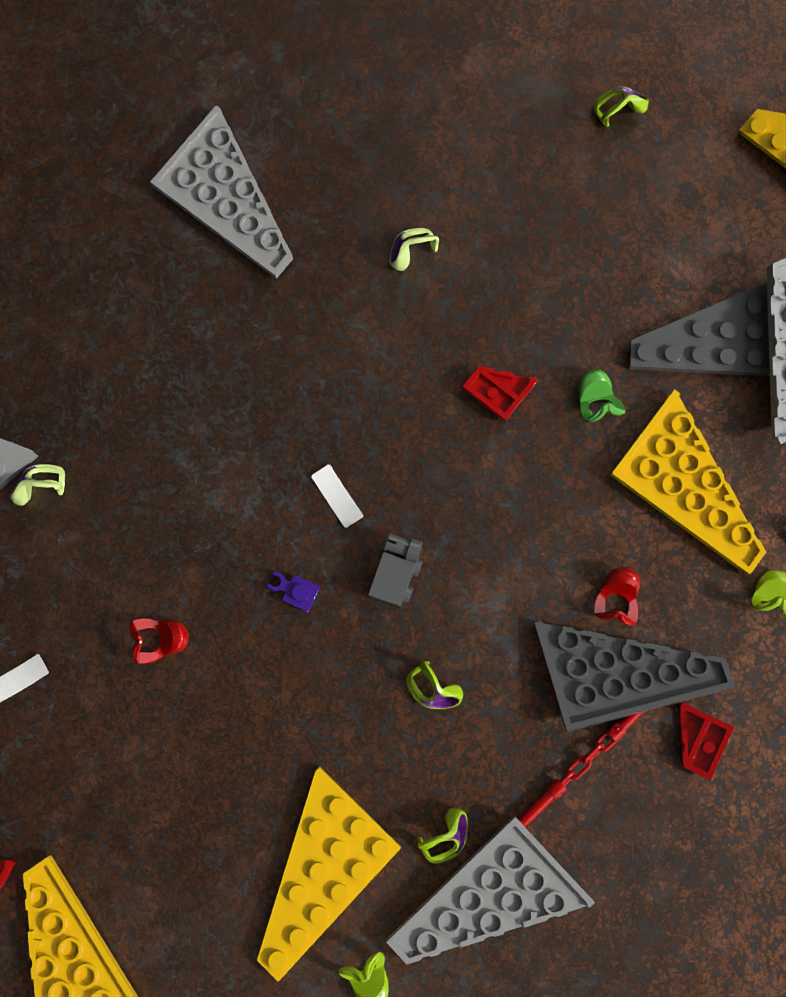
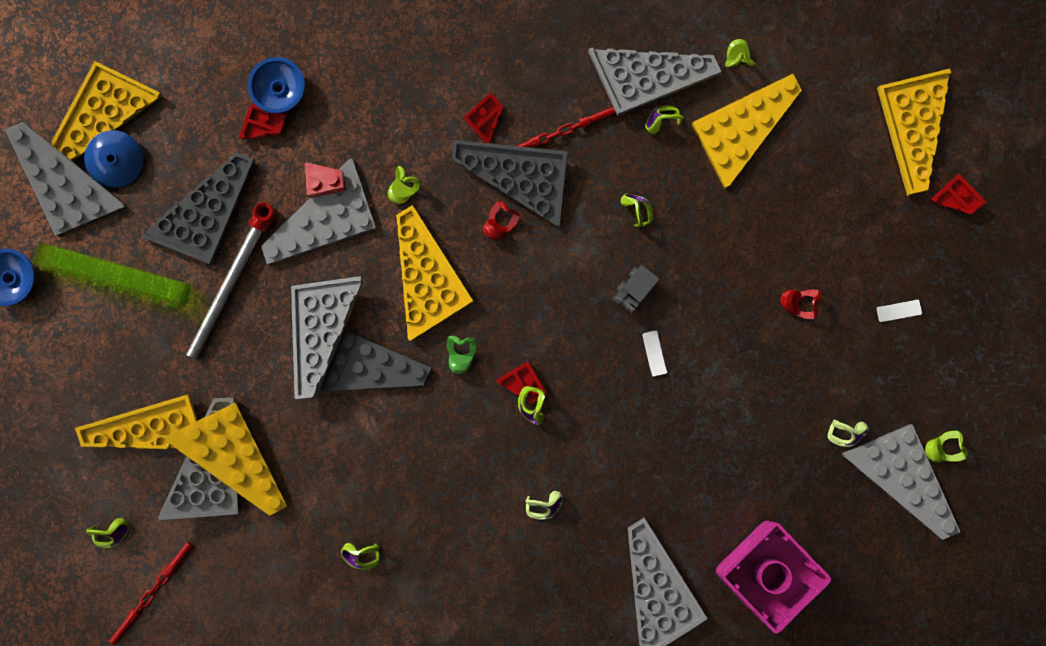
camera: 160 degrees left, 5 degrees up
dark purple plate [267,572,320,613] -> none
none -> lime piece [518,386,546,425]
none -> dark pink brick [716,521,831,633]

